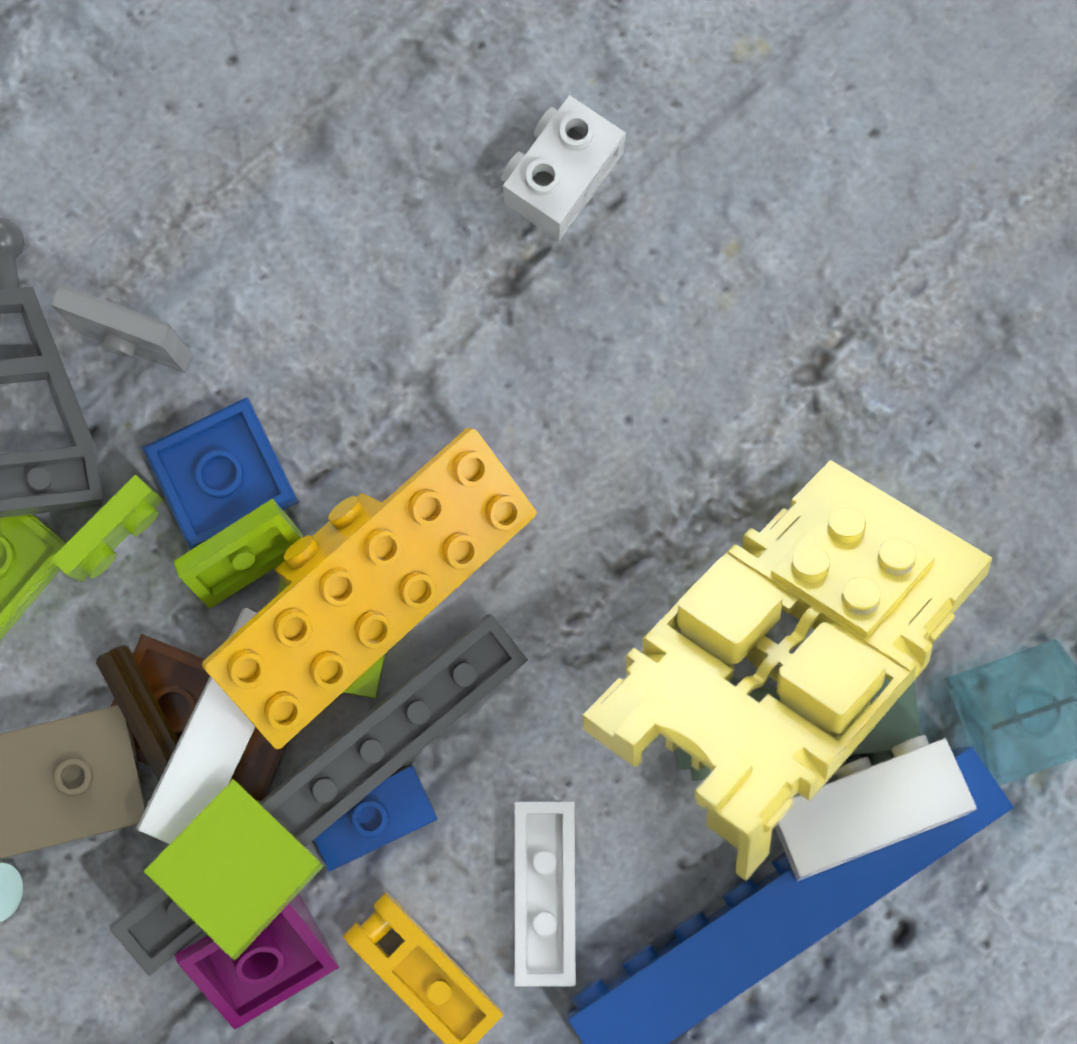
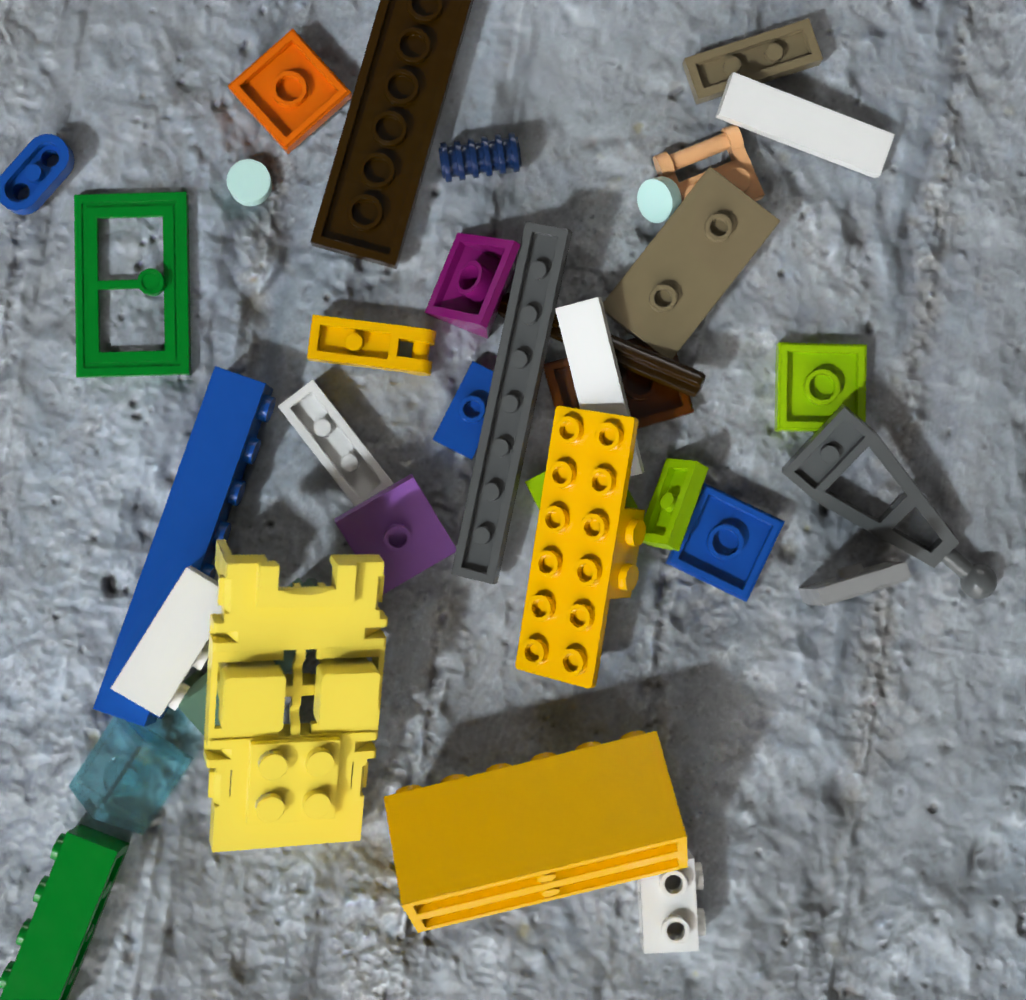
camera: 140 degrees right, 5 degrees up
lime plate [50,474,164,582] -> none
lime tile [144,779,323,960] -> none
none -> medium lavender plate [335,474,456,594]
none -> yellow brick [384,730,688,933]

